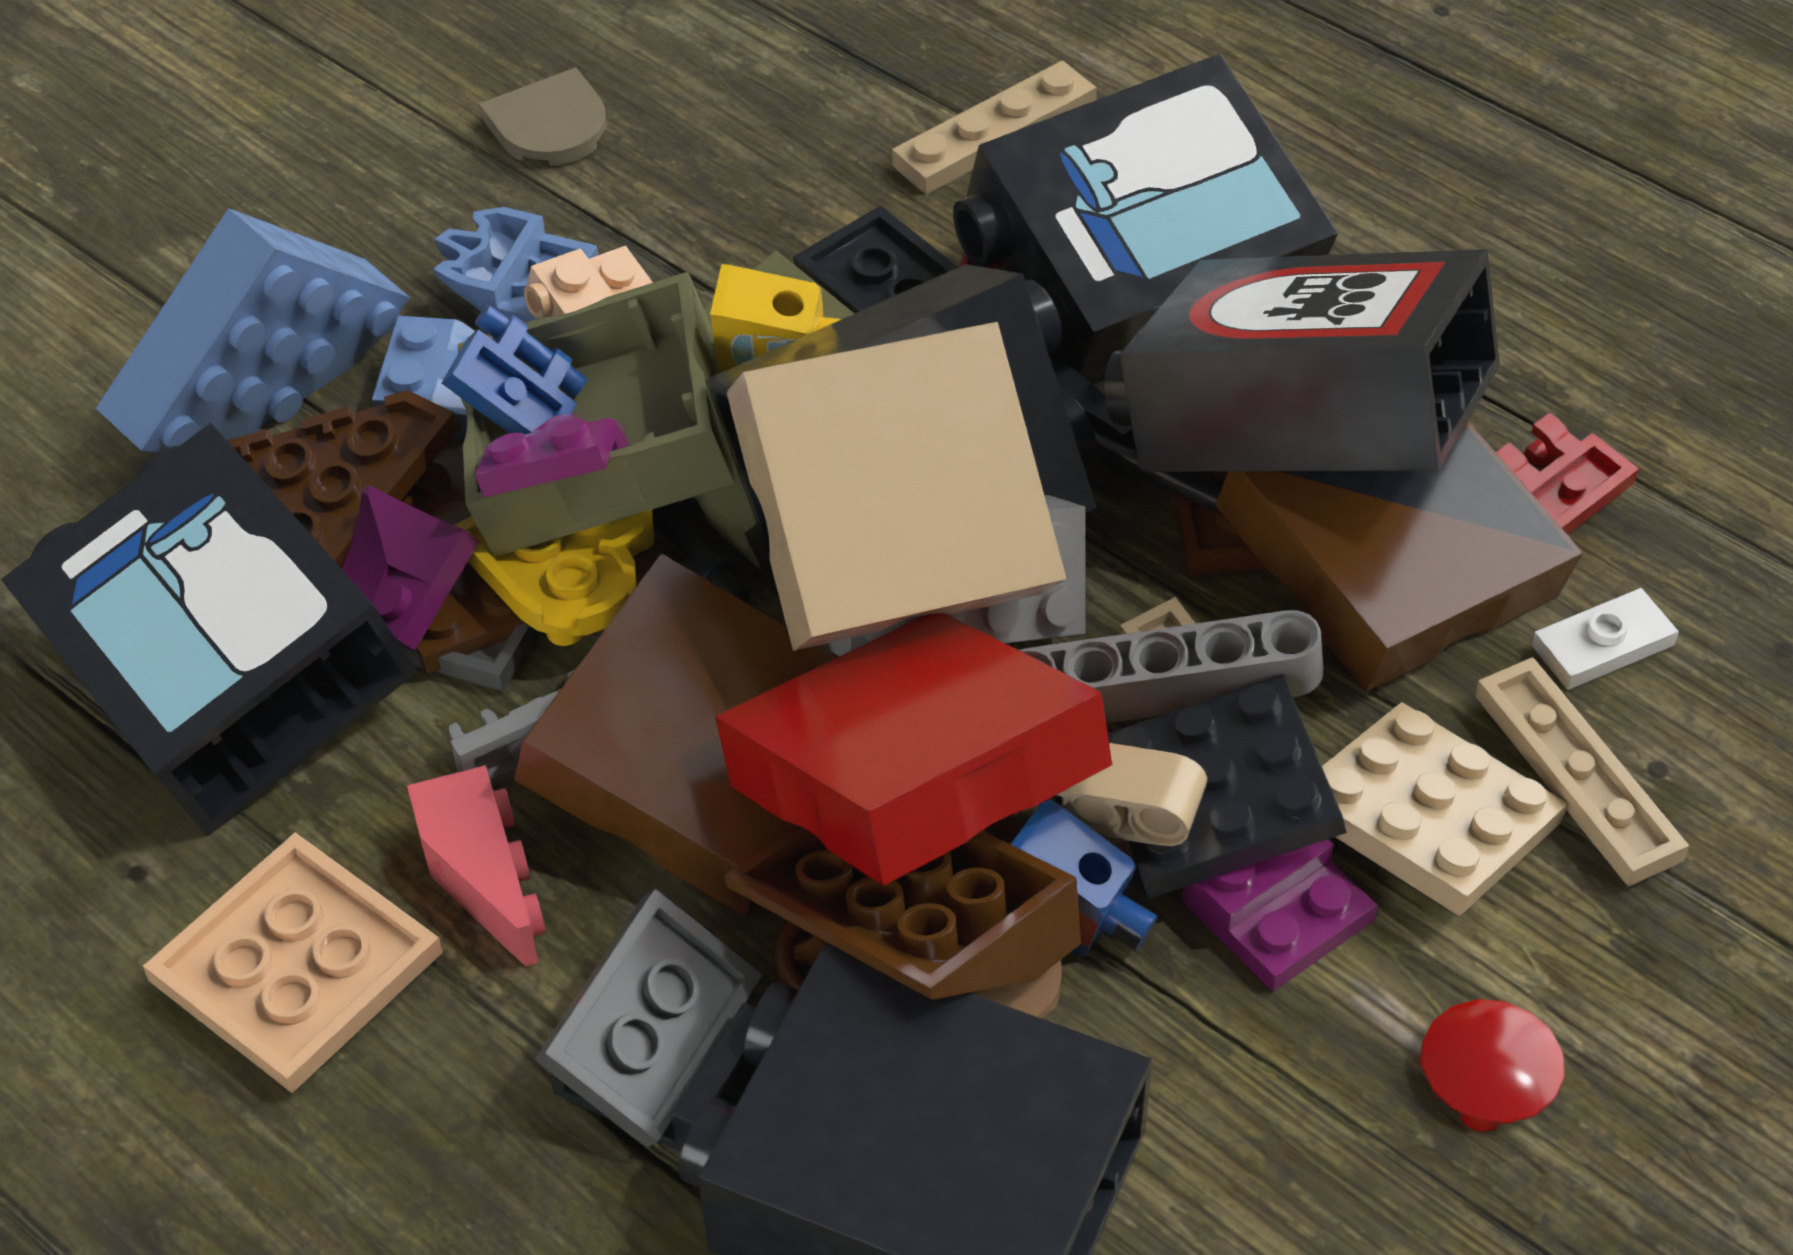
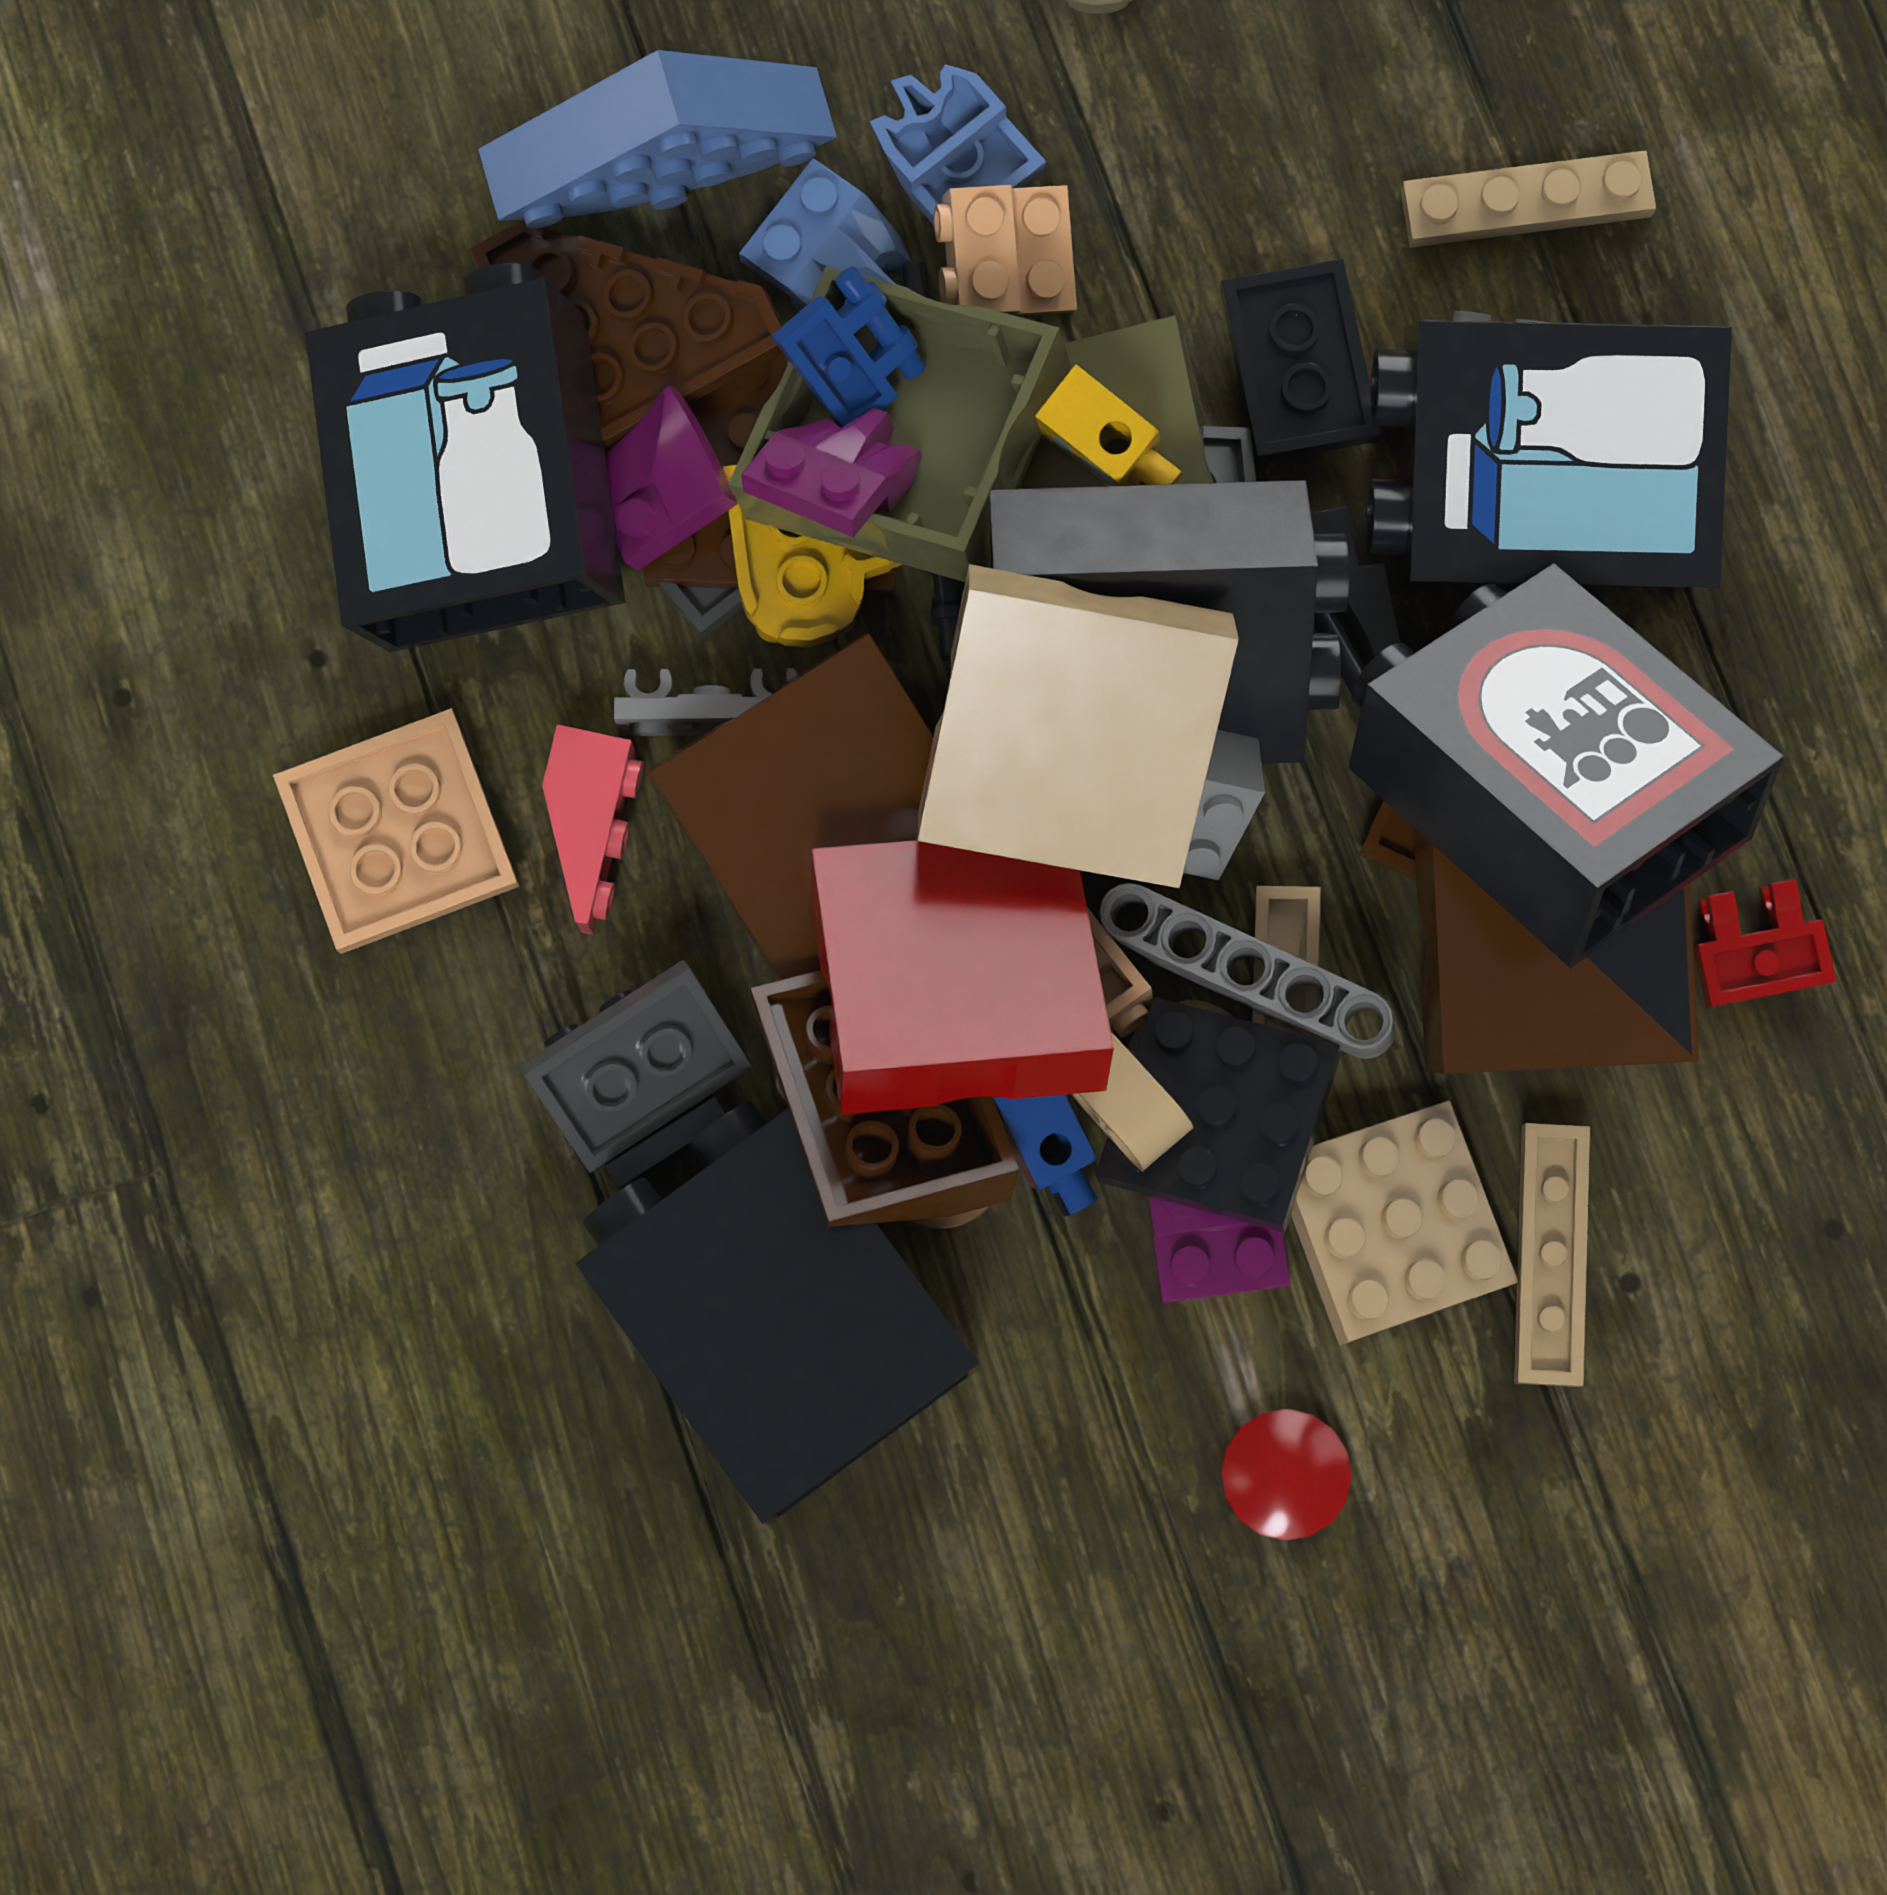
camera: 30 degrees right, 30 degrees up
white plate [1532,588,1679,690] -> none

